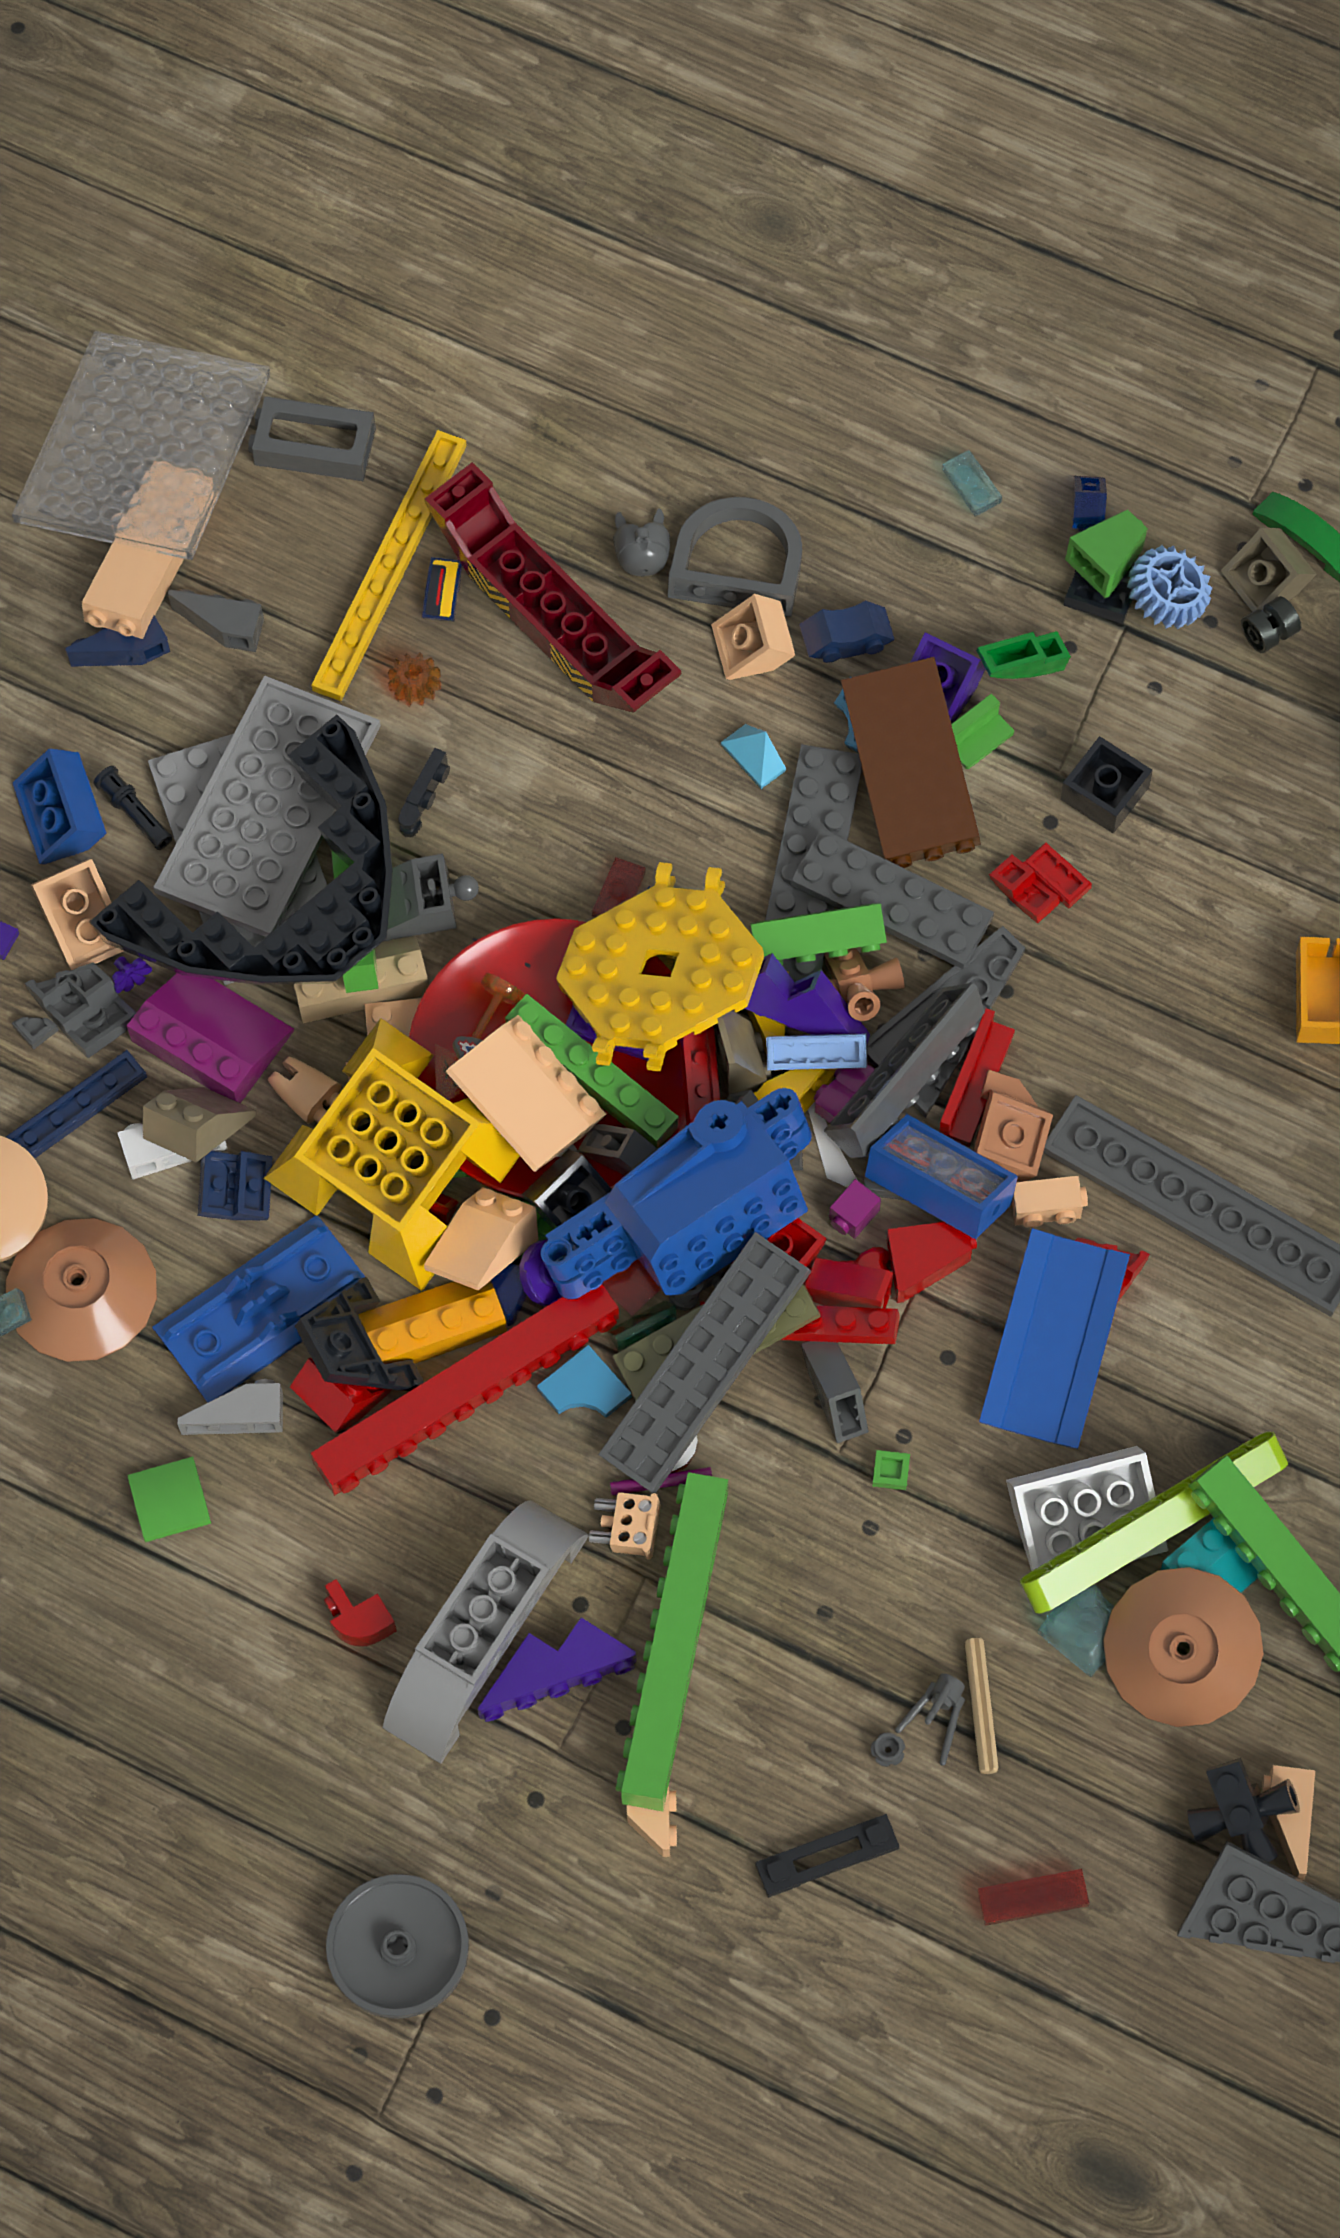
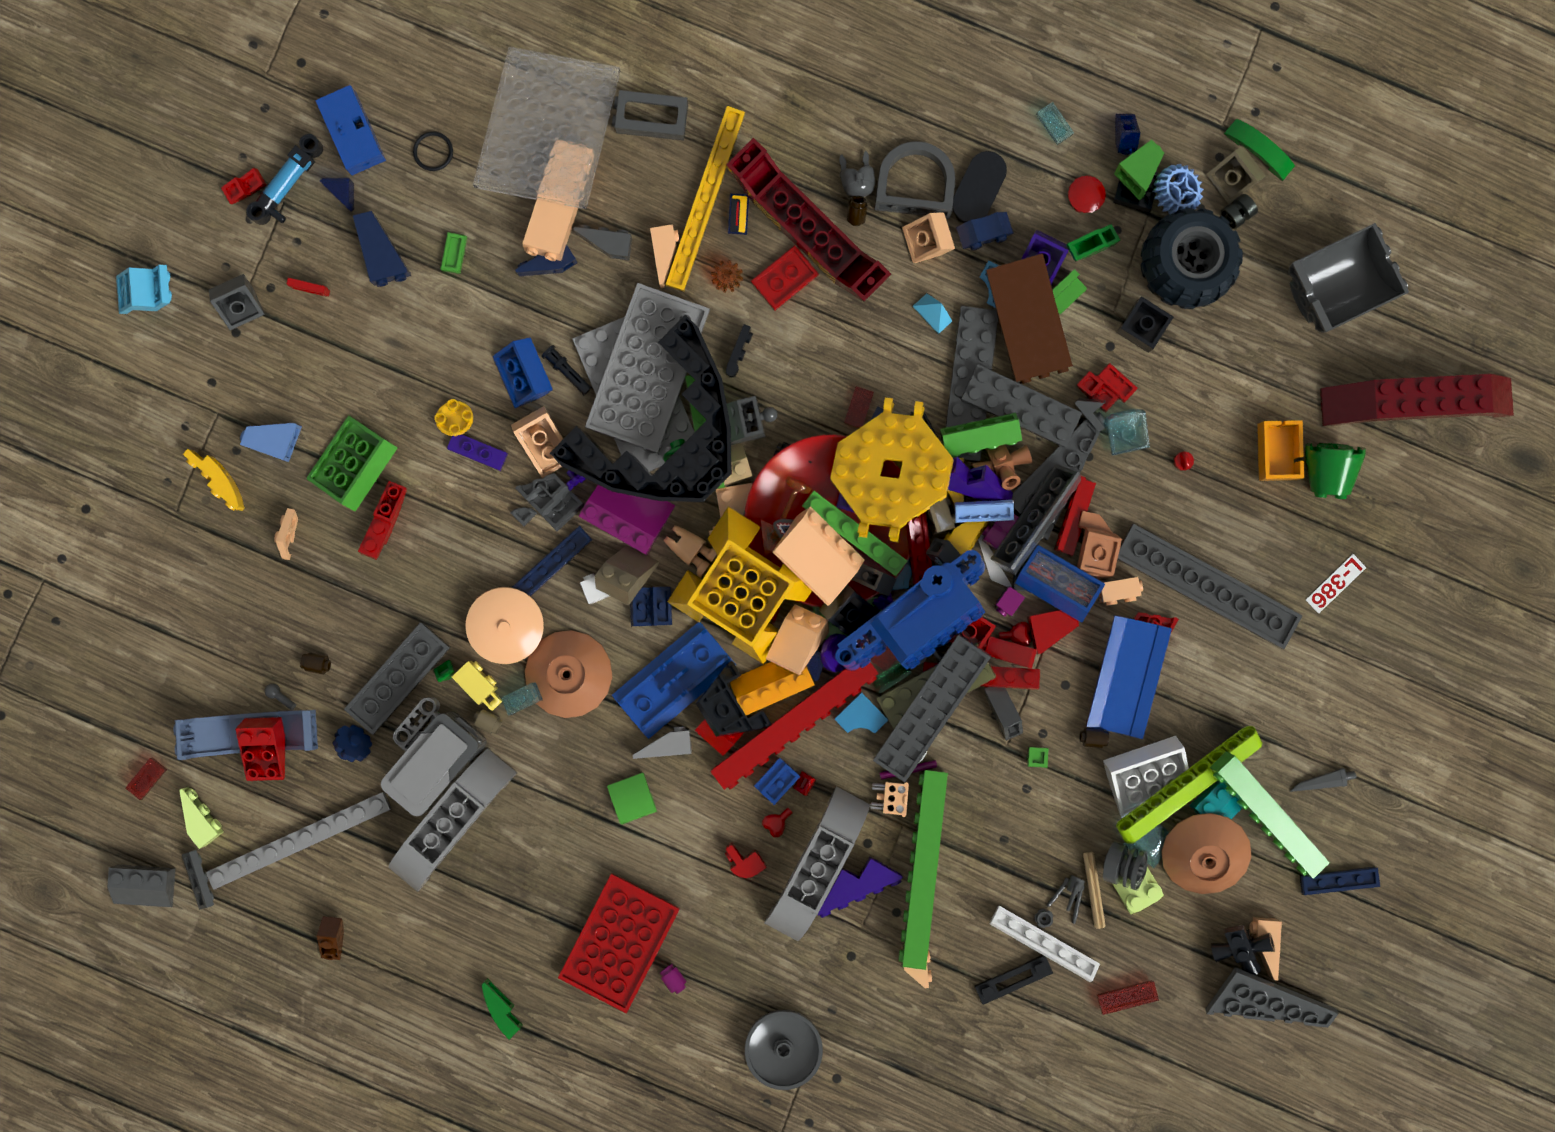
camera: 10 degrees left, 20 degrees up
none -> red plate [558,873,680,1014]
none -> light nougat slope [650,224,679,288]
none -> magenta brick [660,964,687,994]
none -> red tile [751,245,819,311]
none -> blue plate [754,758,801,805]
none -> red rock [762,808,793,838]
none -> red slope [793,771,817,796]
none -> dark brown brick [847,196,867,226]
none -> black tile [952,151,1007,223]
none -> white plate [989,906,1100,982]
none -> red dish [1068,176,1106,213]
none -> dark grey slope [1075,398,1107,432]
none -> dark brown brick [1079,727,1109,748]
none -> dark grey wheel [1103,842,1148,891]
none -> clear light blue slope [1105,409,1150,456]
none -> yellowish green slope [1113,867,1164,914]
none -> black wheel [1140,208,1243,309]
none -> red tile [1174,451,1194,471]

